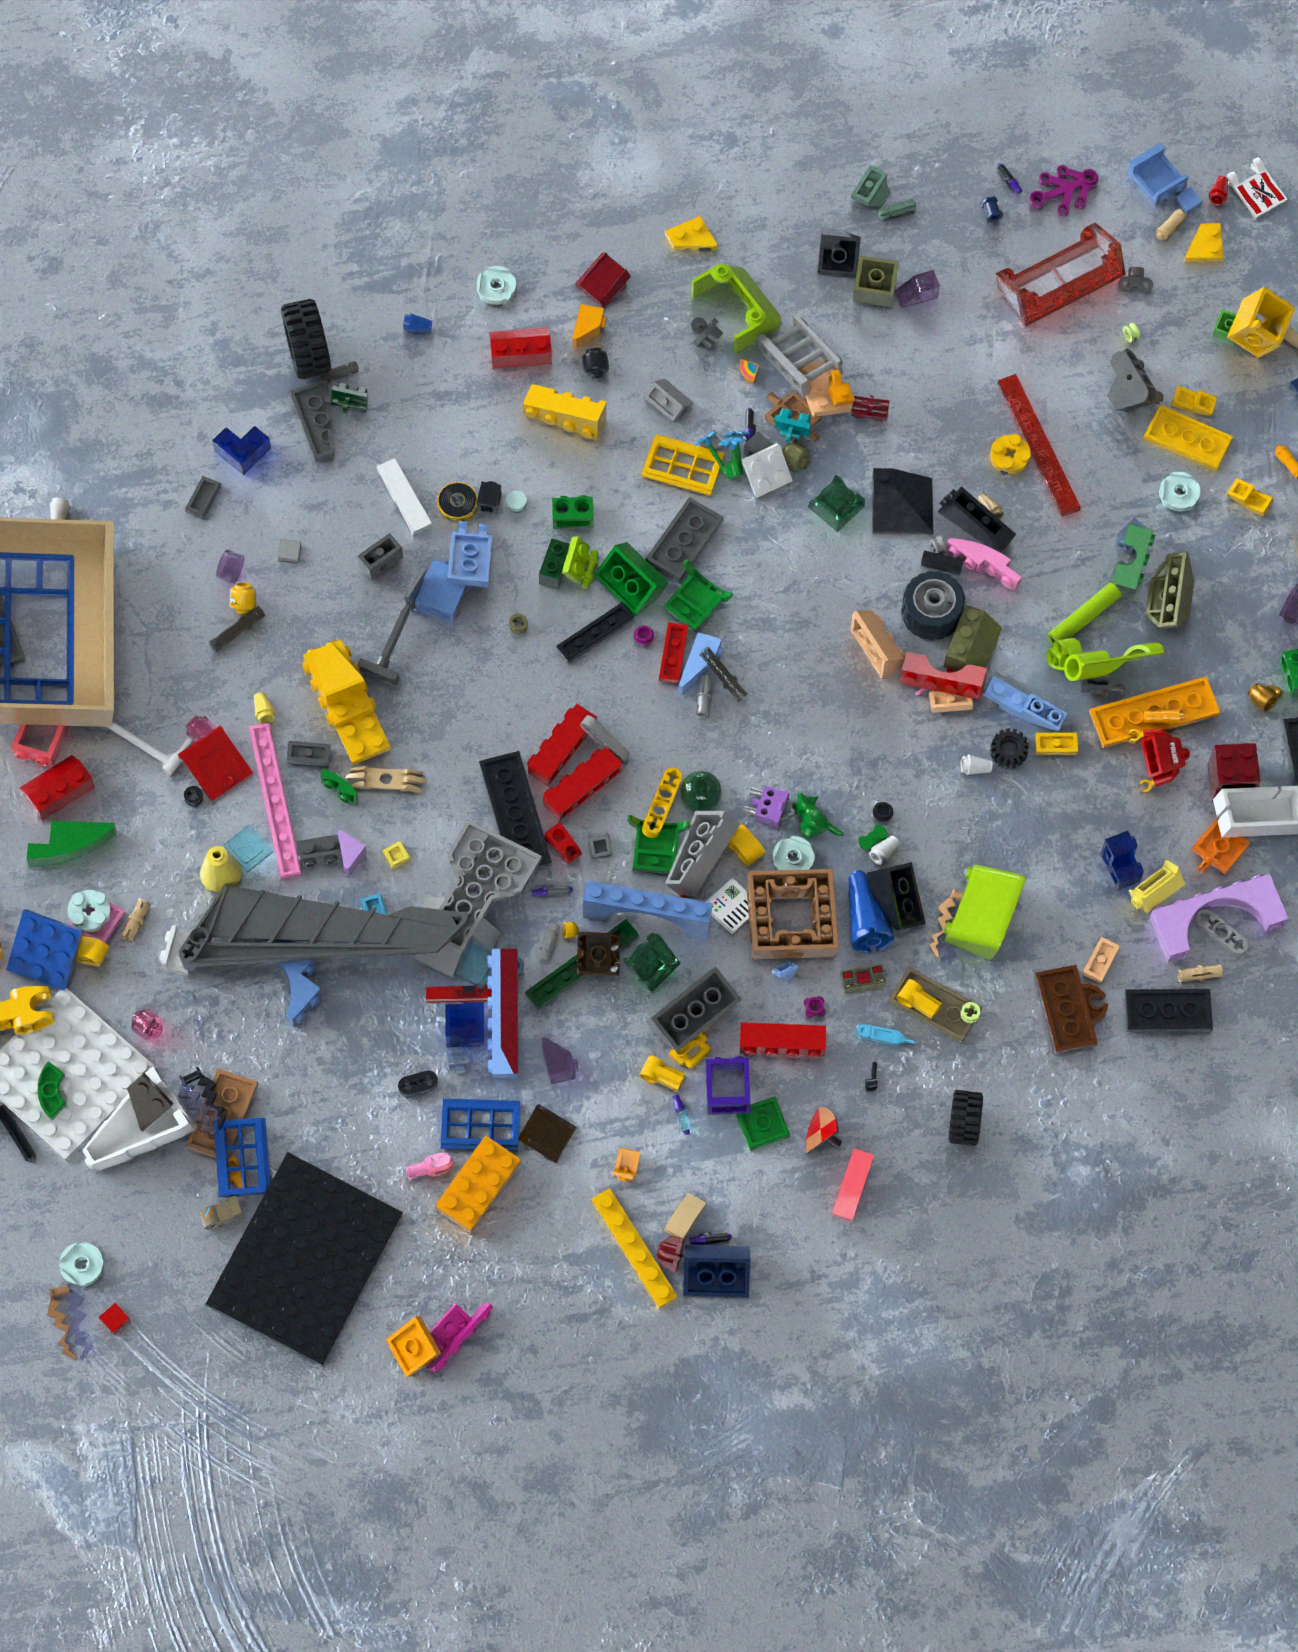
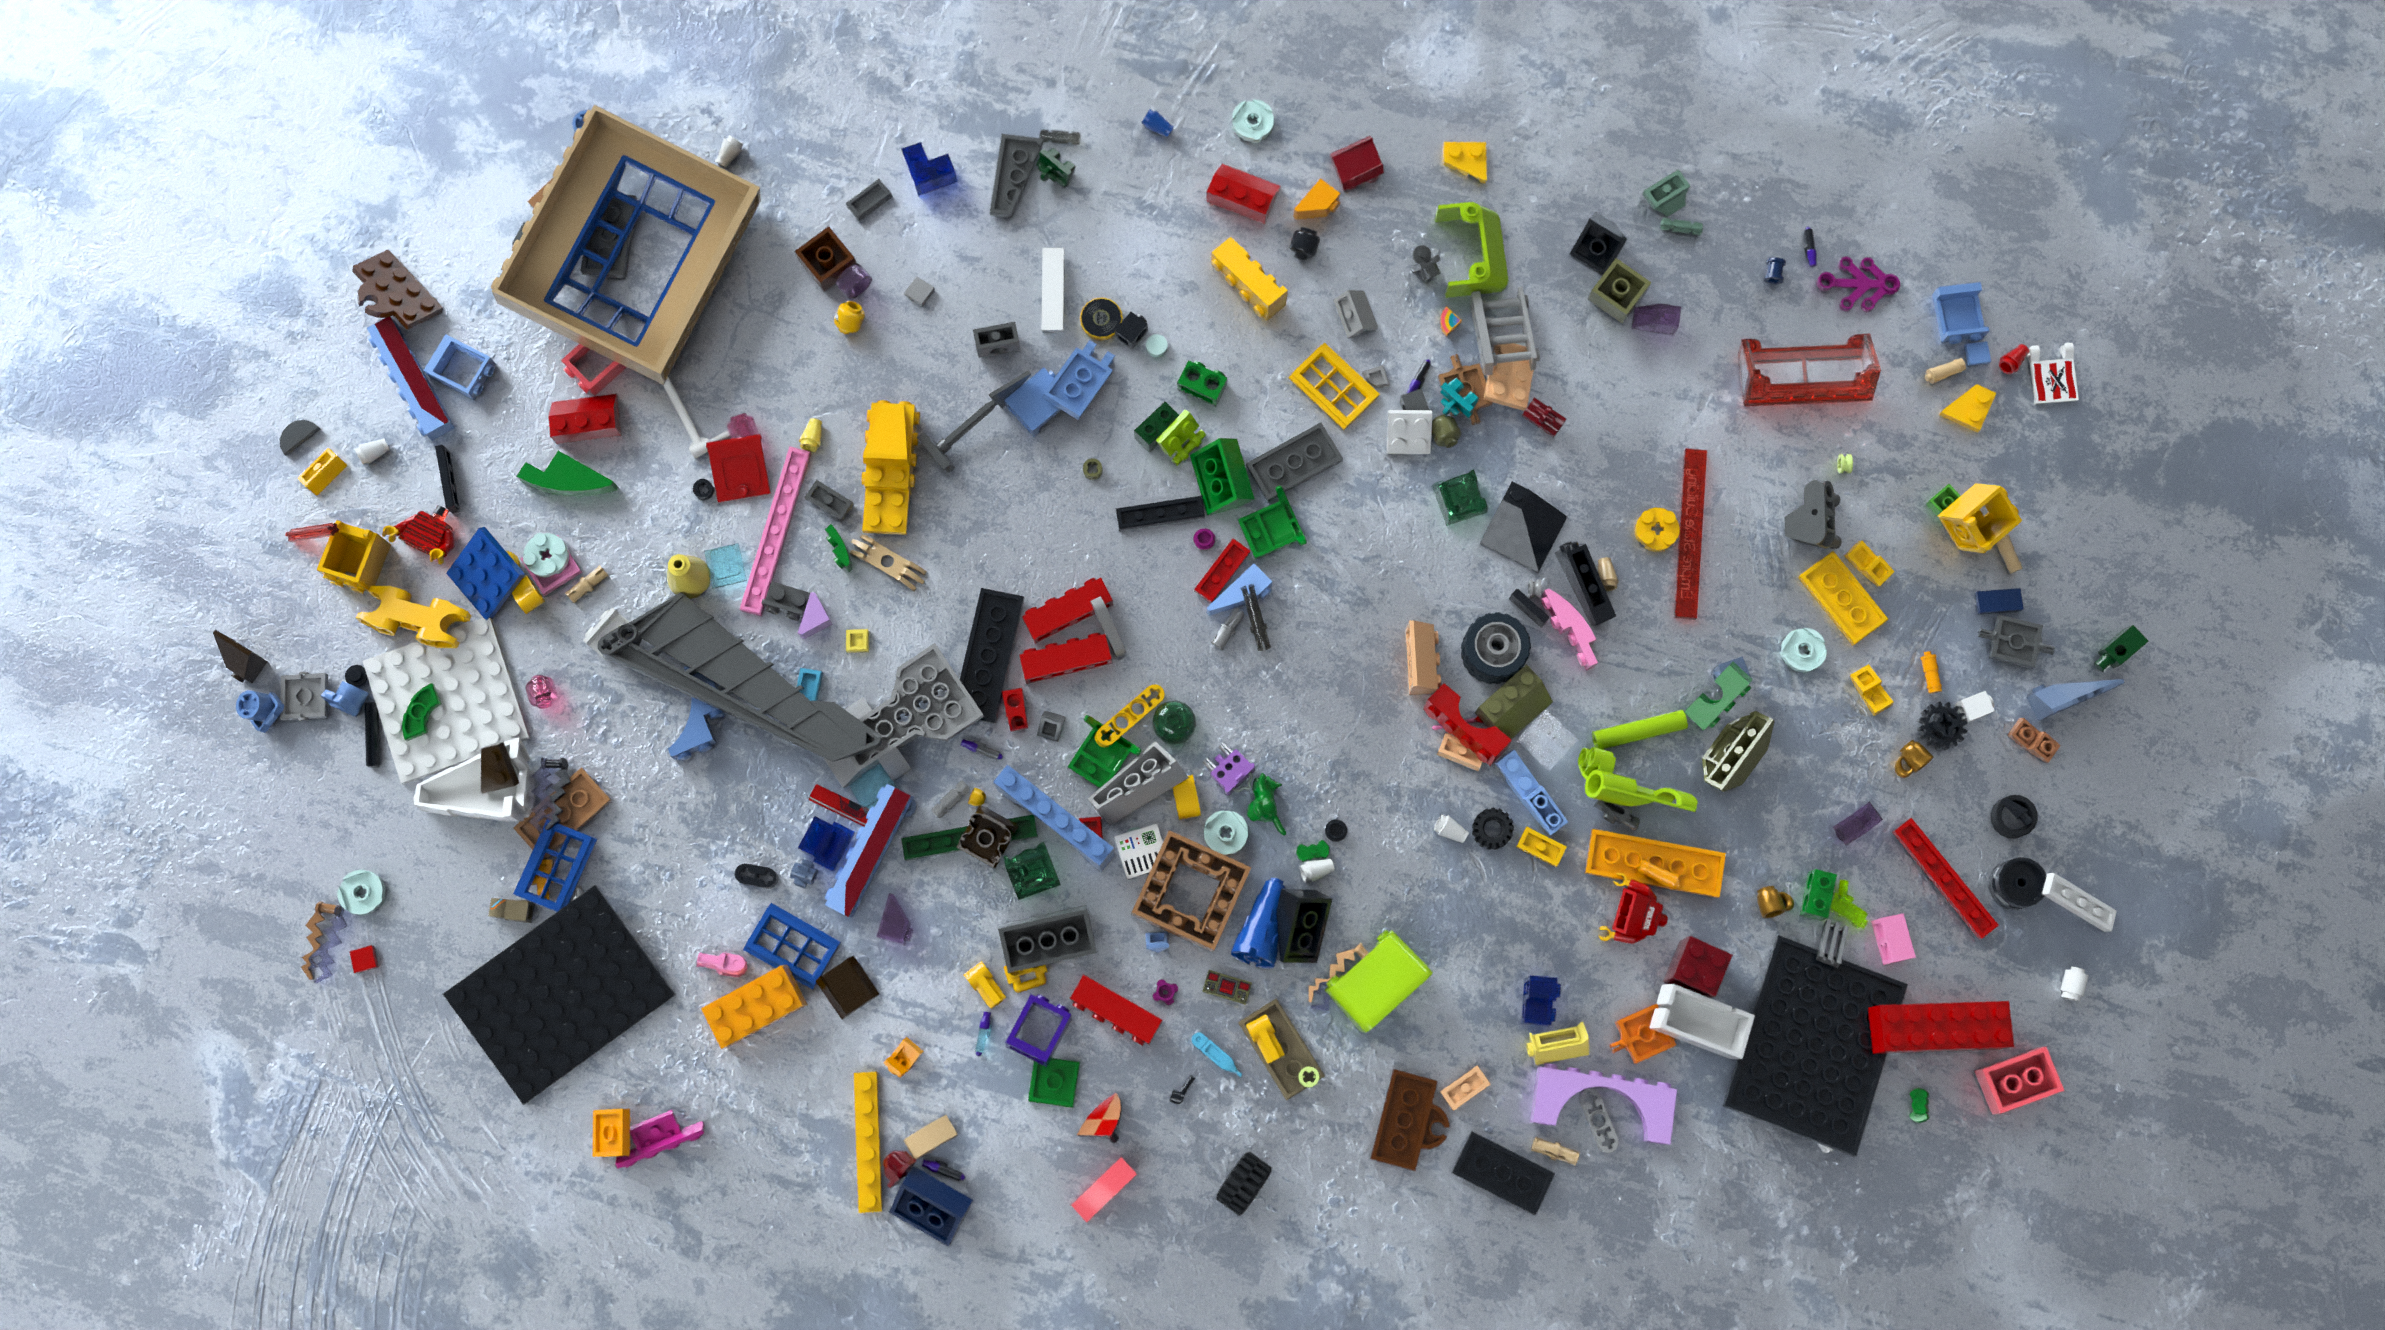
camera: 30 degrees right, 10 degrees up
clear smoke pin [209,606,266,653] -> none
black tyre [281,299,331,379] -> none
plant [694,430,749,479] -> none
light orange plate [828,370,855,407] -> none
dark grey piece [1118,267,1153,292] -> none
none -> reddish brown brick [795,226,858,292]

